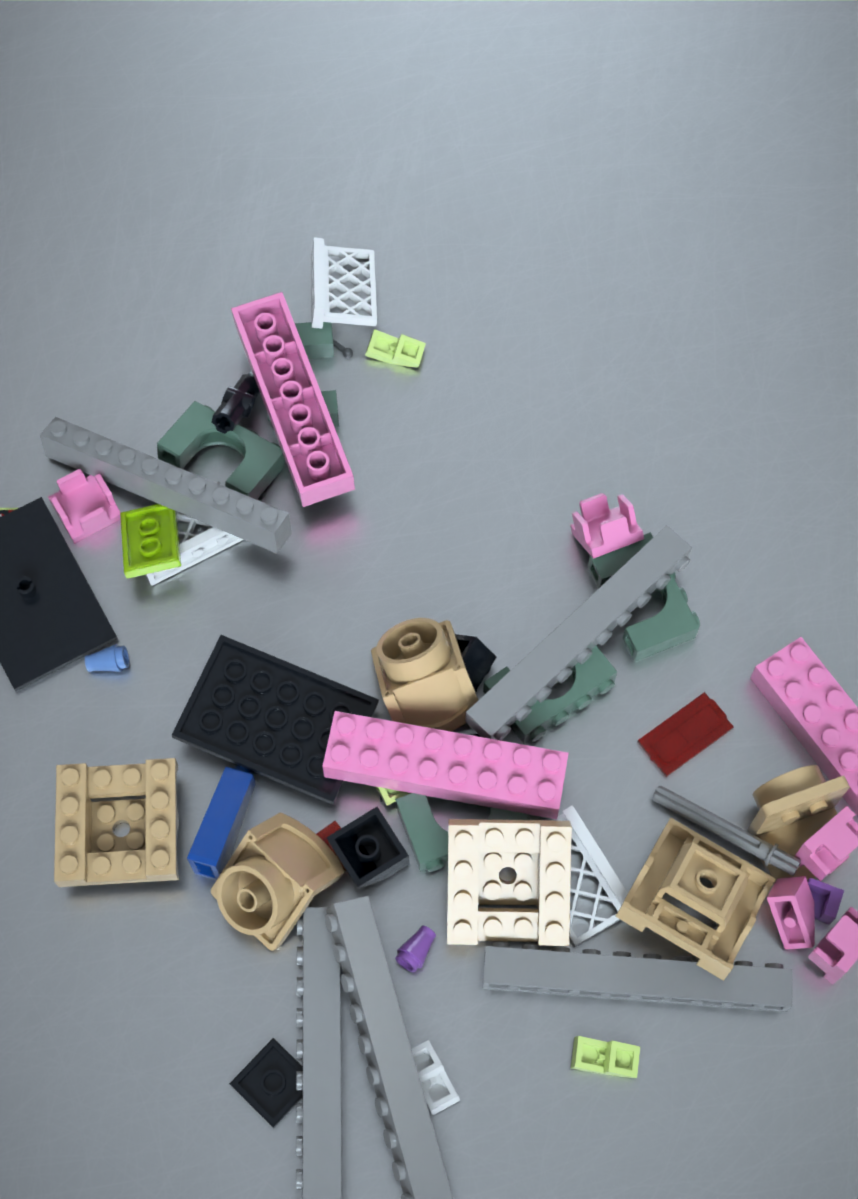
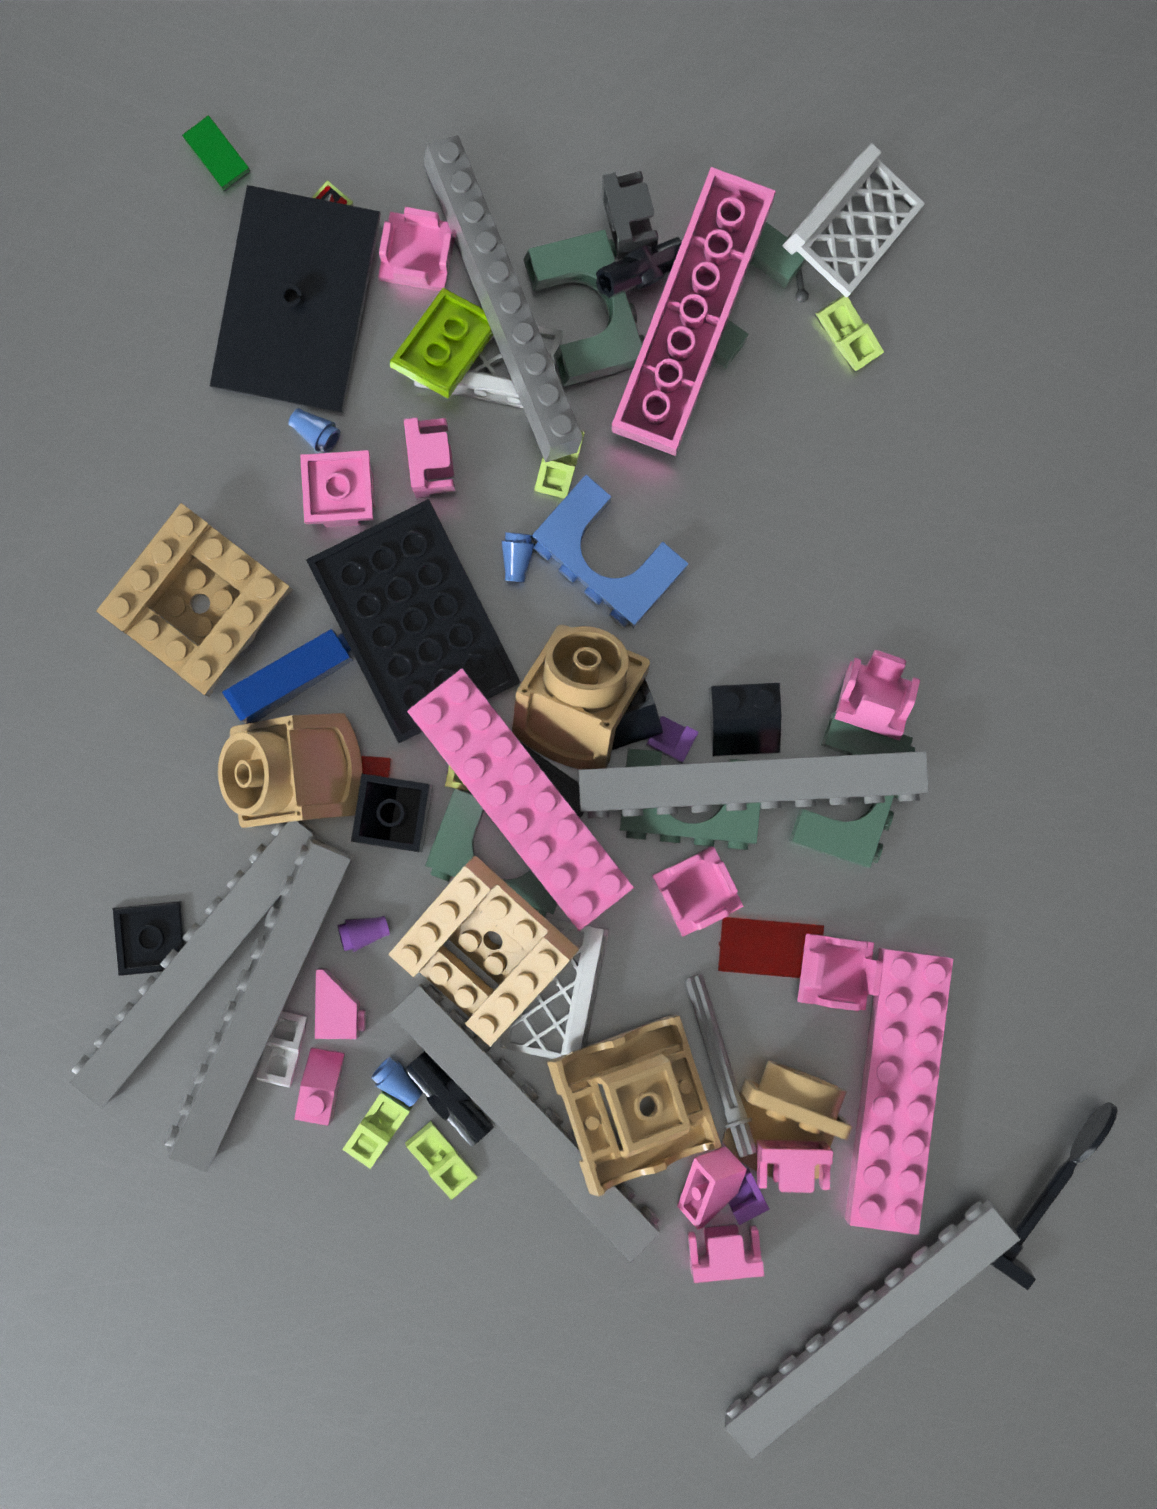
camera: 40 degrees right, 20 degrees up
none -> bright pink slope [294,1047,345,1126]
none -> bright pink panel [300,450,375,527]
none -> bright pink slope [315,968,366,1039]
none -> yellowish green slope [342,1091,412,1169]
none -> medium blue cone [371,1057,423,1107]
none -> bright pink panel [404,418,455,499]
none -> black piece [404,1051,494,1147]
none -> medium blue cone [501,532,535,582]
none -> medium blue arch [532,475,688,629]
none -> yellowish green slope [534,430,585,499]
none -> dark grey panel [601,171,659,260]
none -> medium lavender panel [646,716,699,764]
none -> bright pink panel [652,846,744,937]
none -> black slope [709,683,782,756]
none -> bright pink panel [797,934,883,1011]

